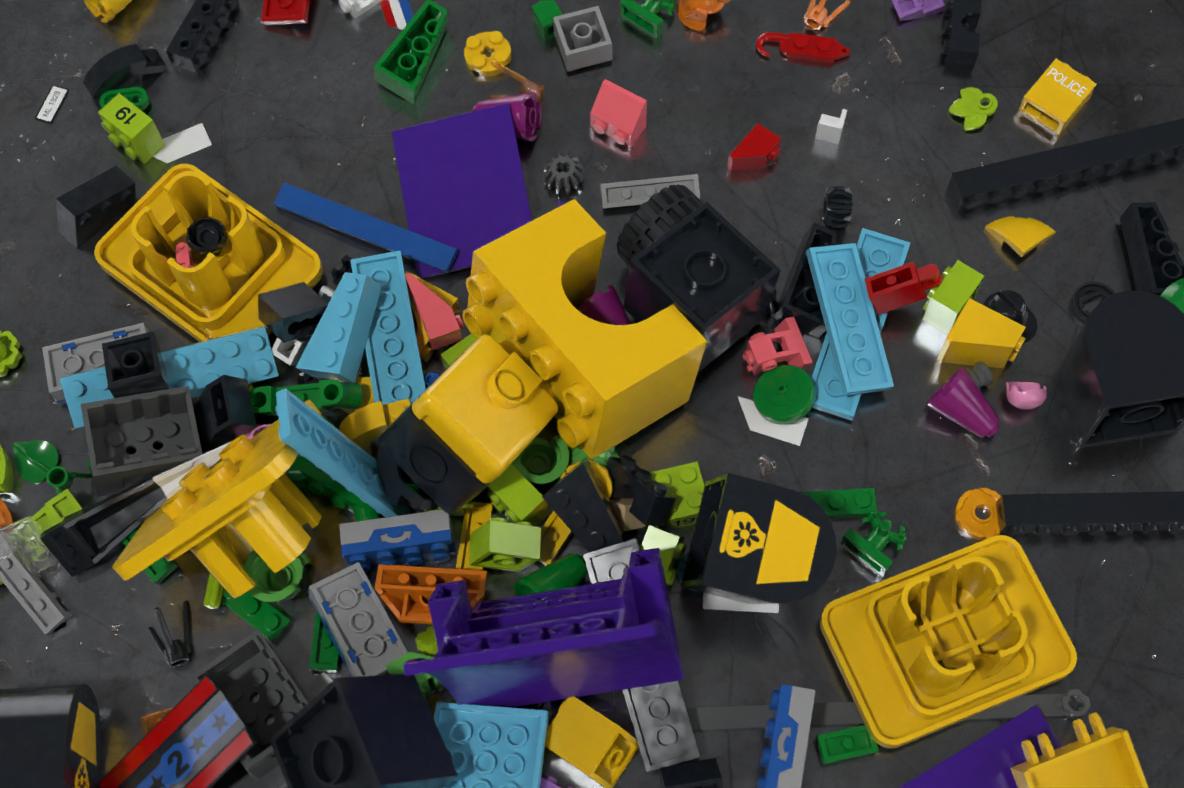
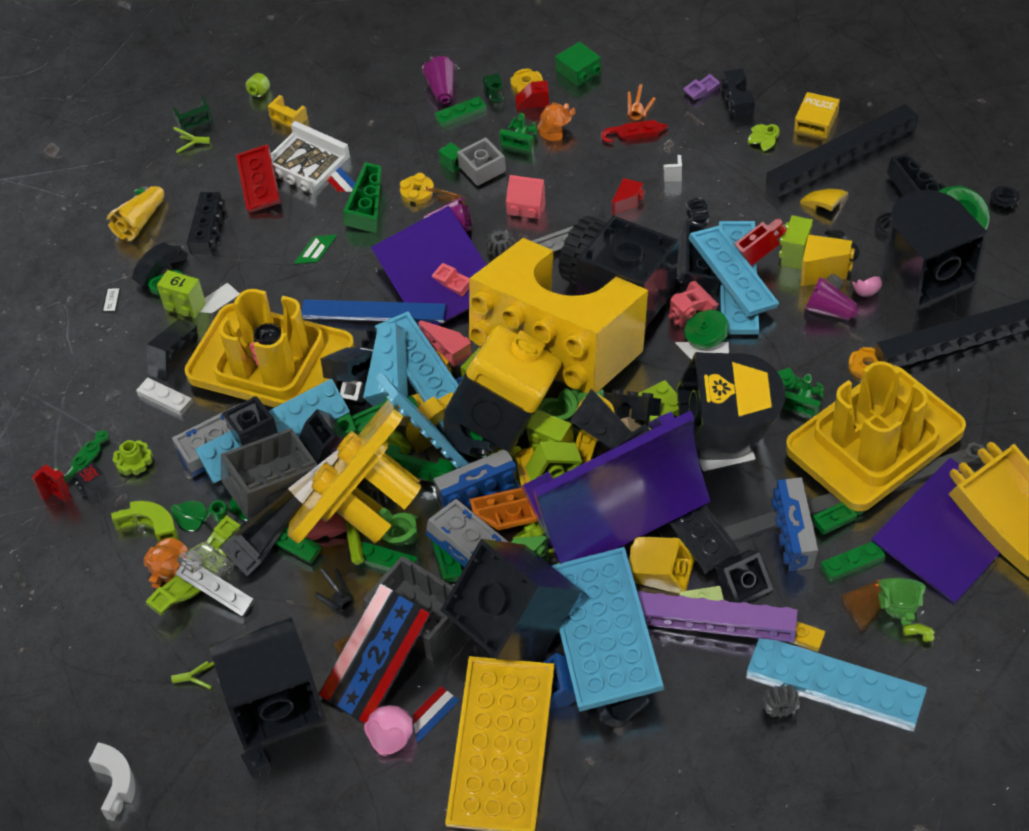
camera: 15 degrees left, 15 degrees down
none -> white plate [136,378,193,416]
none -> green sticker [294,234,338,264]
none -> coral slope [432,263,469,297]

